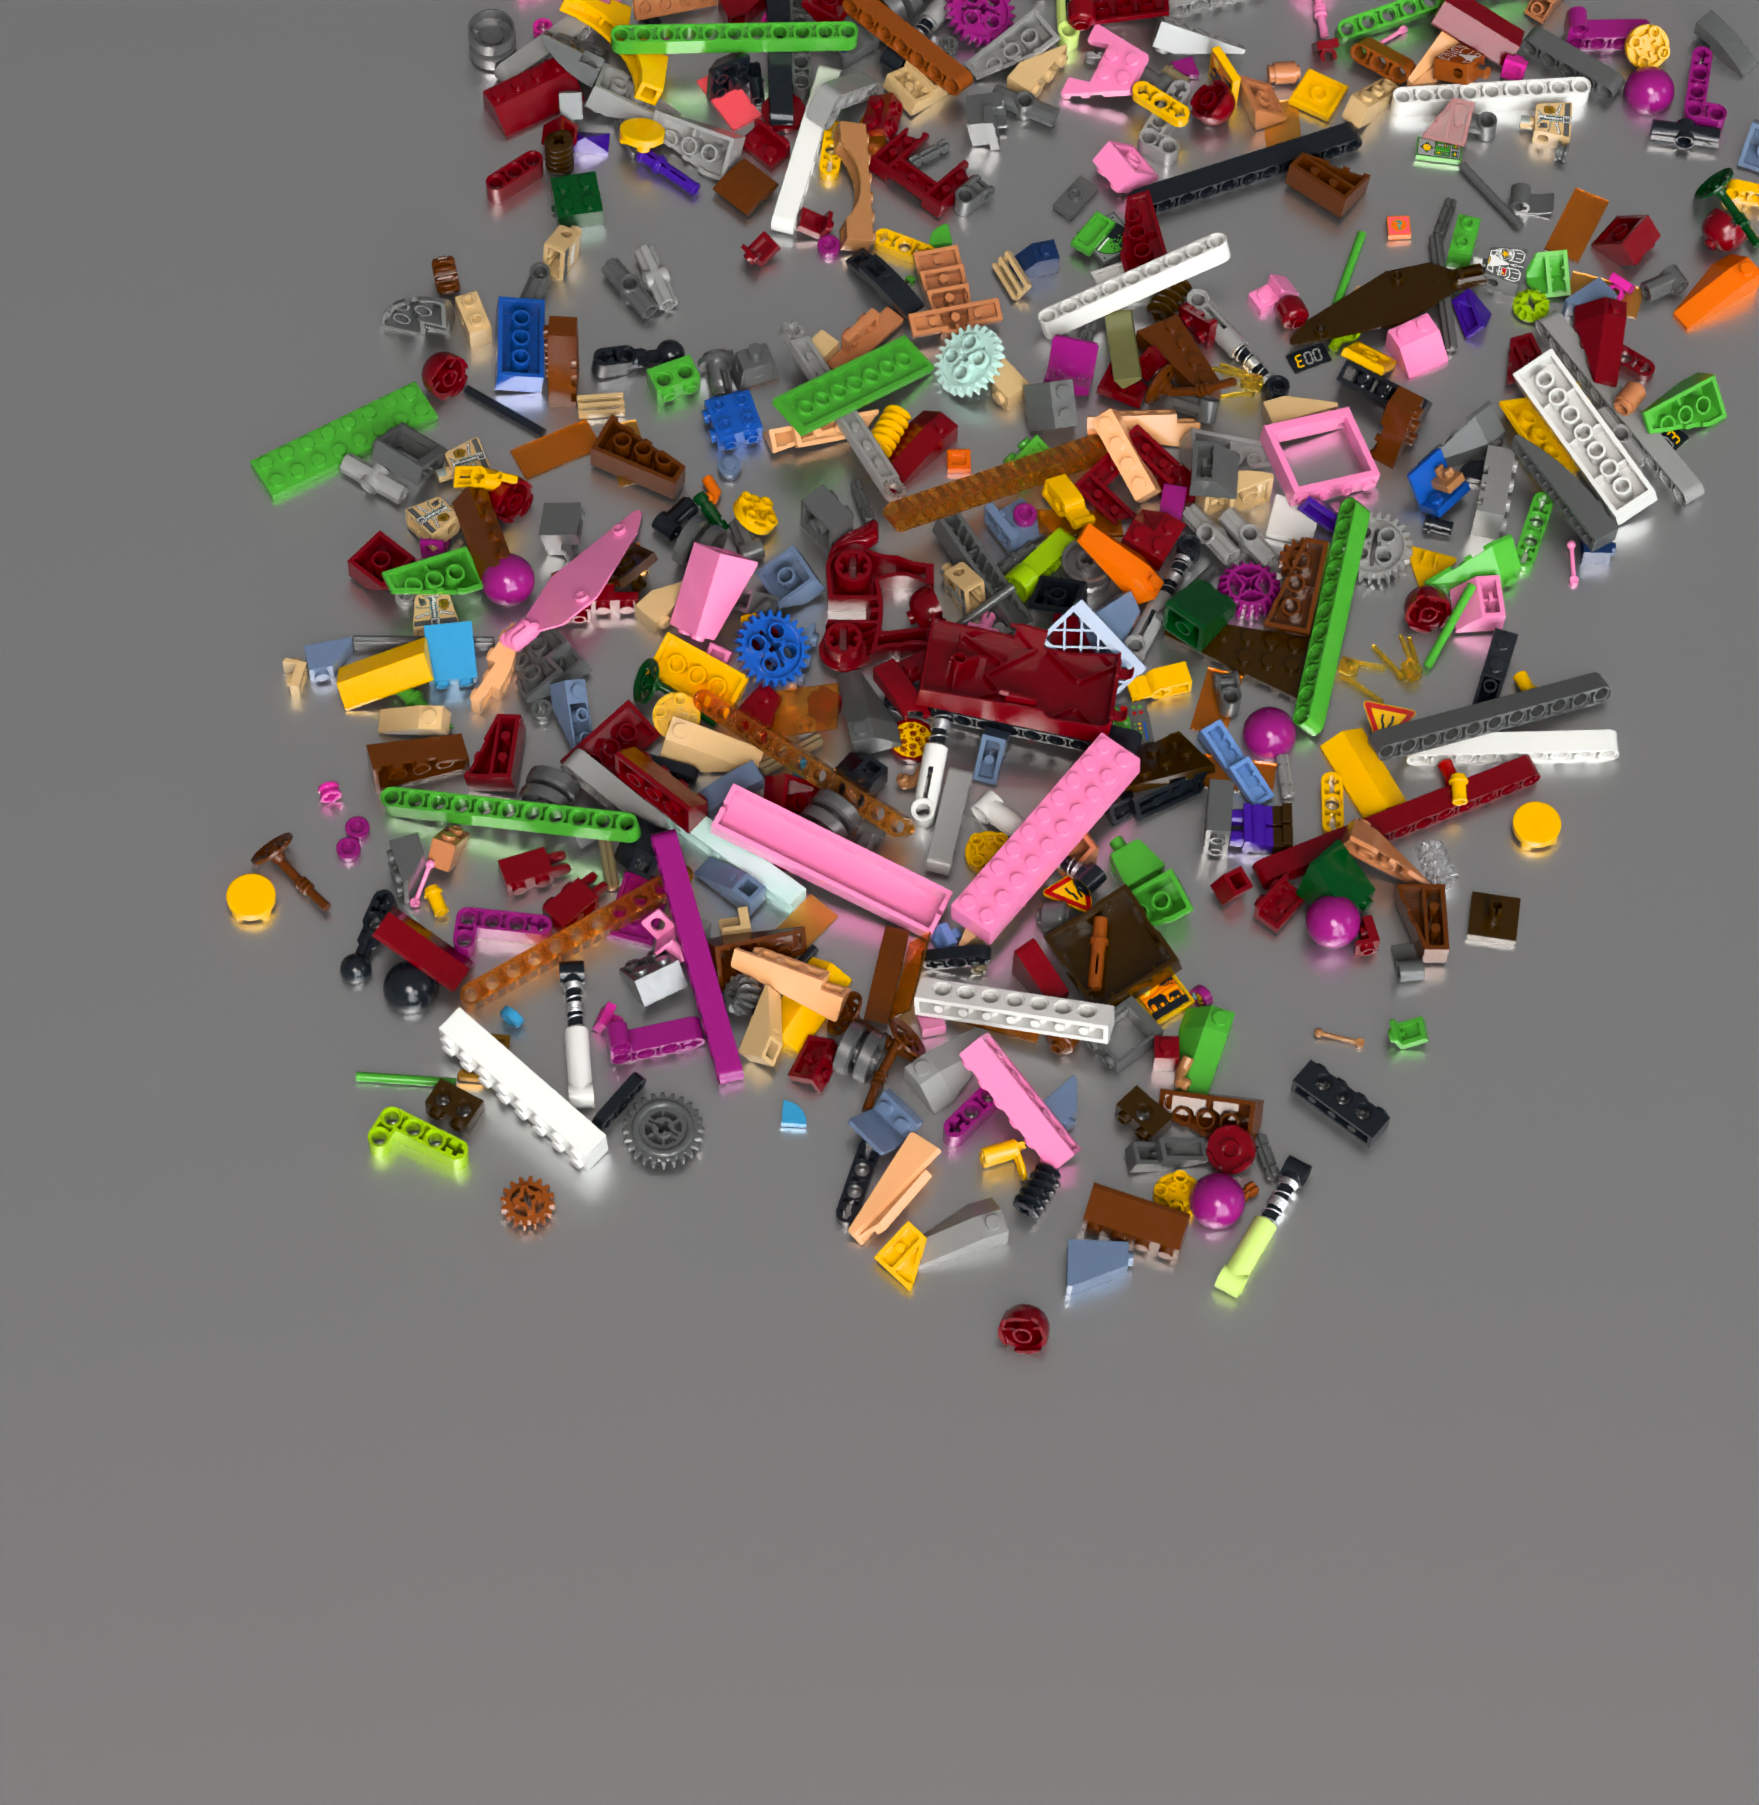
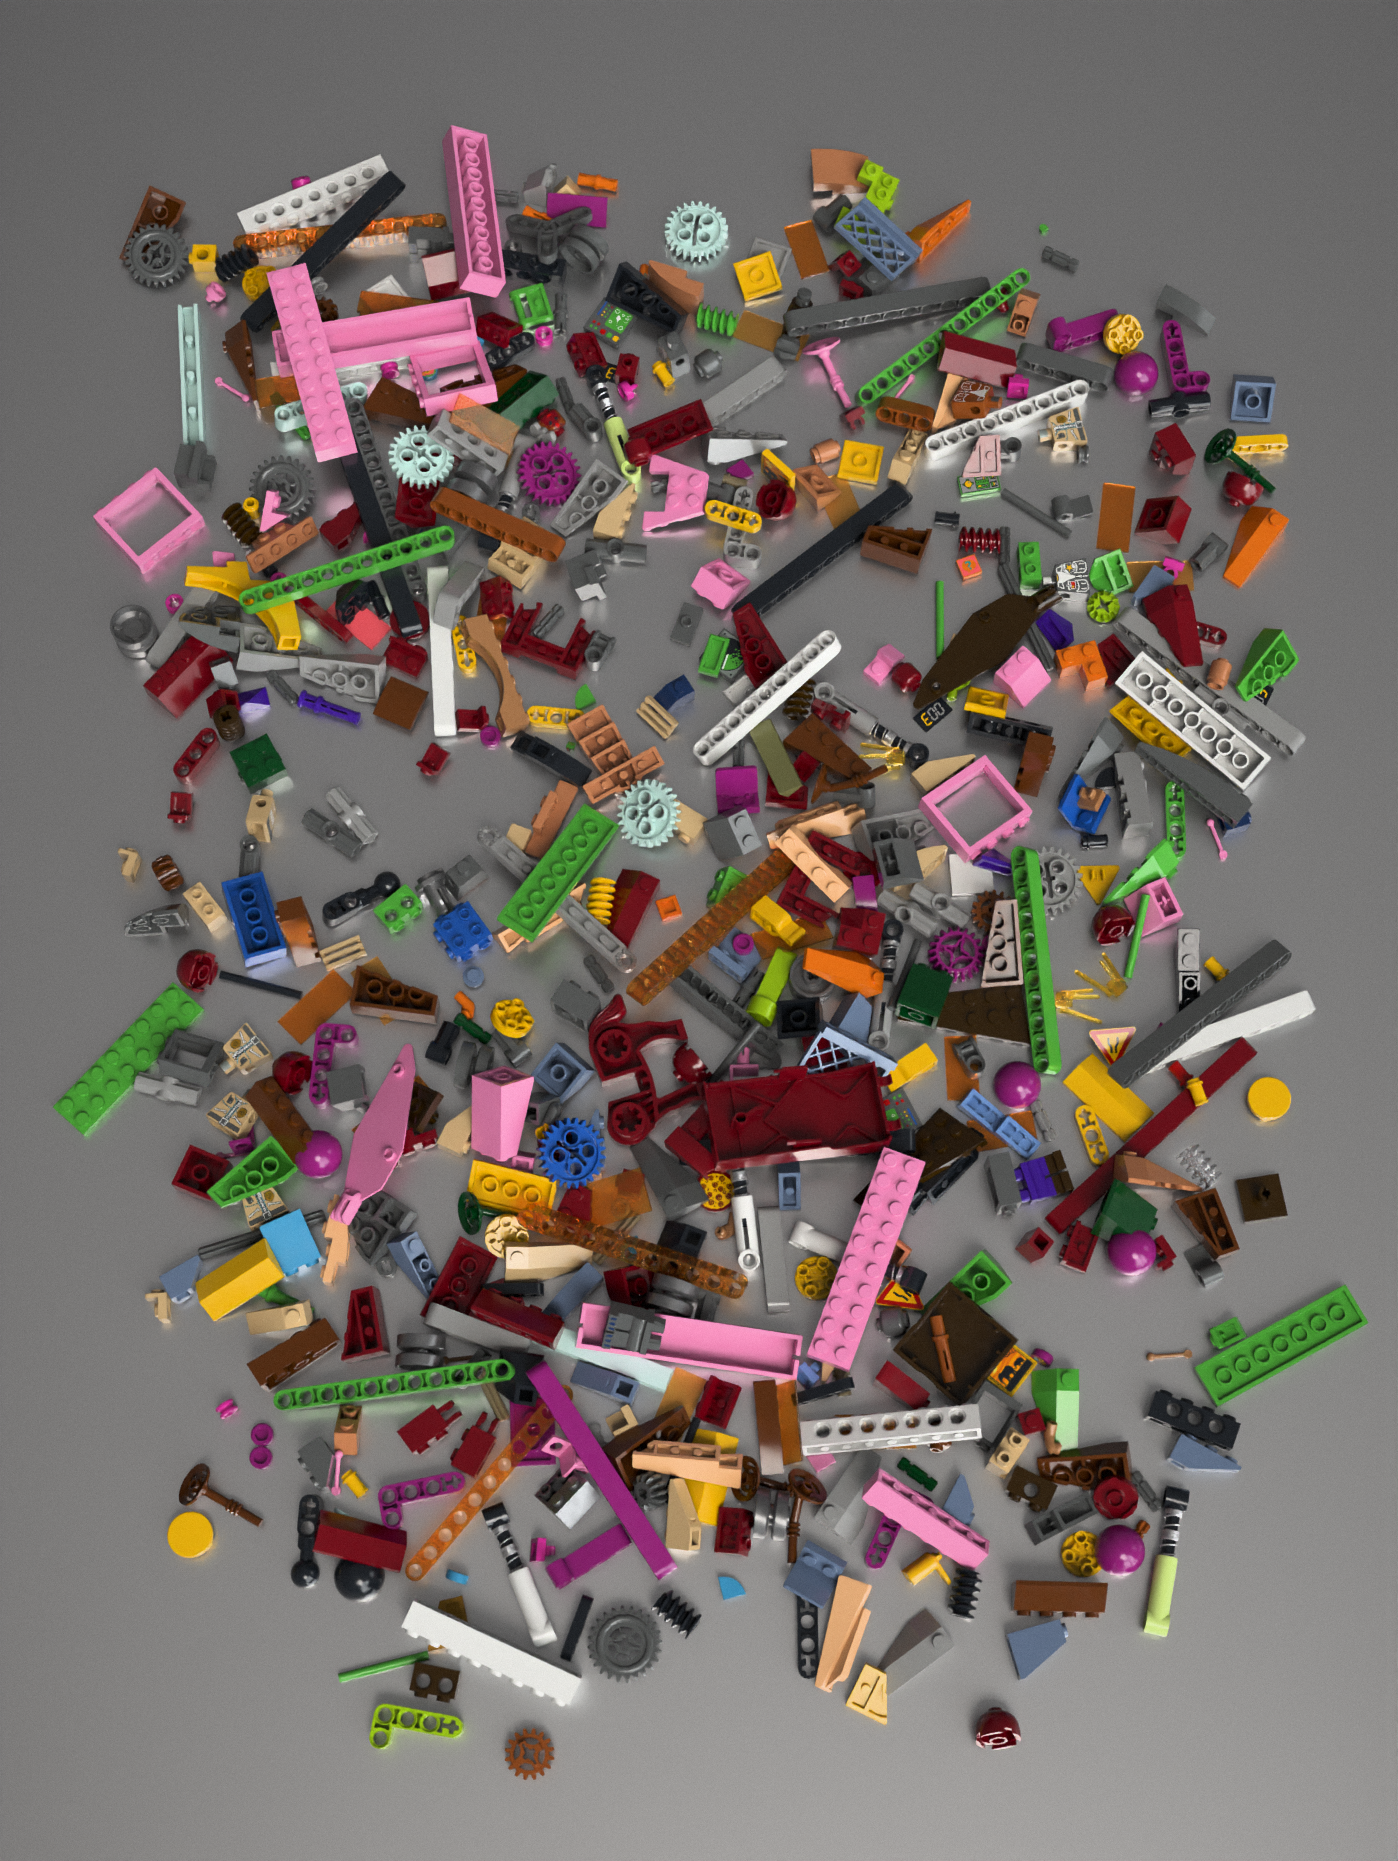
camera: 15 degrees left, 10 degrees up
yellow piece [454,466,518,490] -> none
yellow tile [619,118,665,153] -> none
tan torso [940,562,986,616] -> none
bright green torso [1109,836,1165,891] -> none
none -> tan bracket [118,847,142,883]
none -> dark red bracket [167,791,193,823]
none -> dark red beam [294,596,353,644]
none -> magenta beam [309,1023,359,1109]
none -> dark grey hips [601,1301,666,1355]
none -> black piece [651,1590,702,1639]
none -> dark red bracket [695,1375,742,1430]
none -> dark green axle [897,1457,938,1492]
none -> black pin [934,511,960,528]
none -> dark red piece [958,526,1001,554]
none -> tan hips [985,1427,1030,1481]
none -> orange brick [1053,640,1108,691]
none -> dark red slope [1149,423,1196,475]
none -> sand blue slope [1166,1433,1242,1473]
none -> bright green plate [1193,1285,1369,1408]

